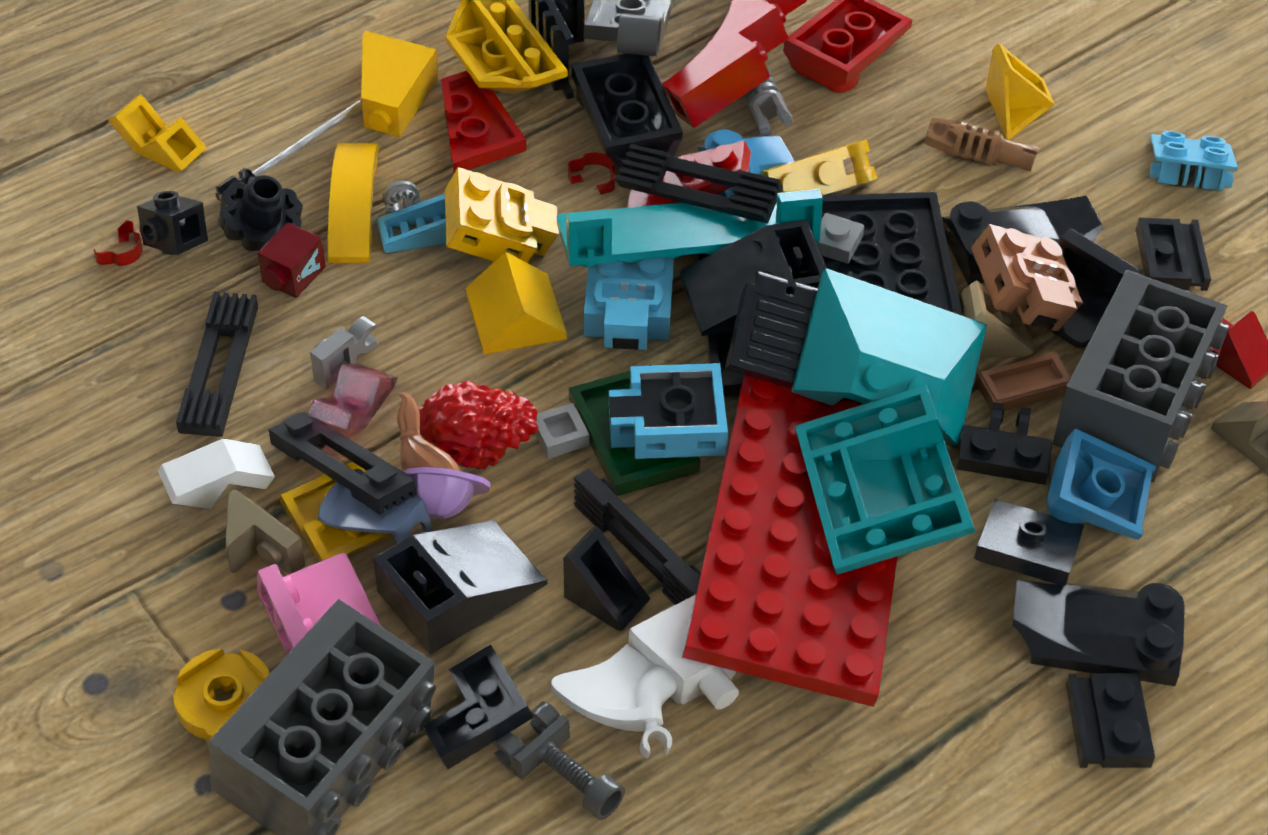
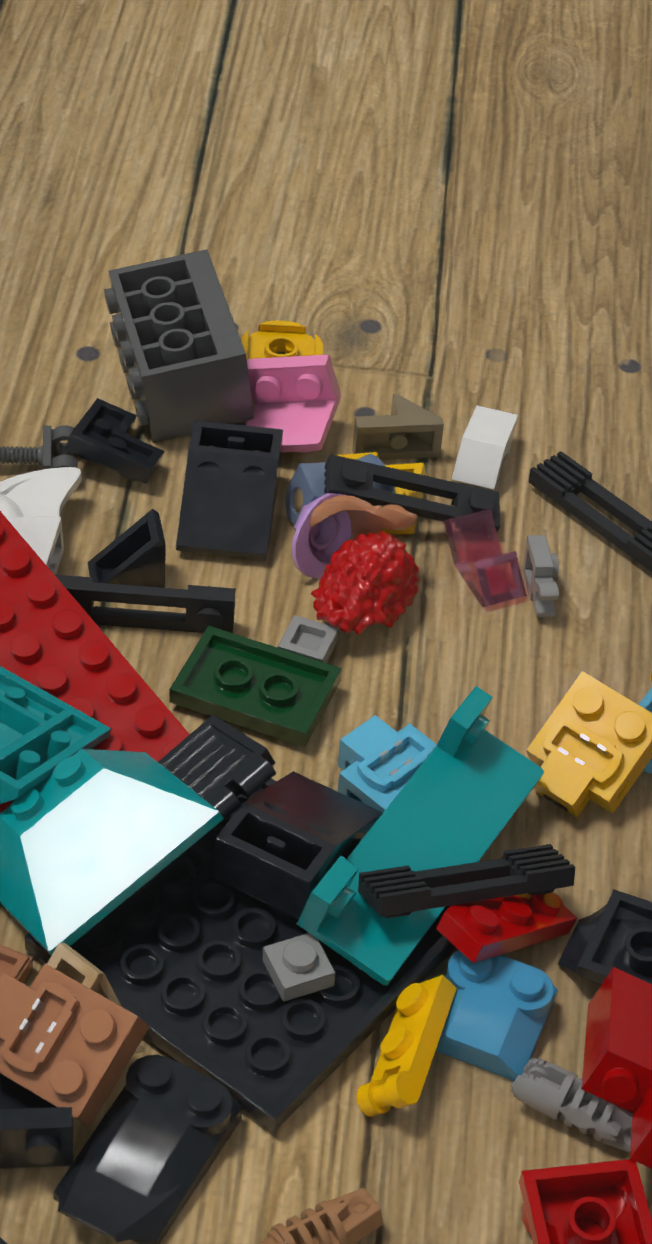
camera: 130 degrees right, 5 degrees down
yellow slope [465,251,567,355] -> none
red piece [568,152,615,195] -> none
piece [609,363,728,459] -> none

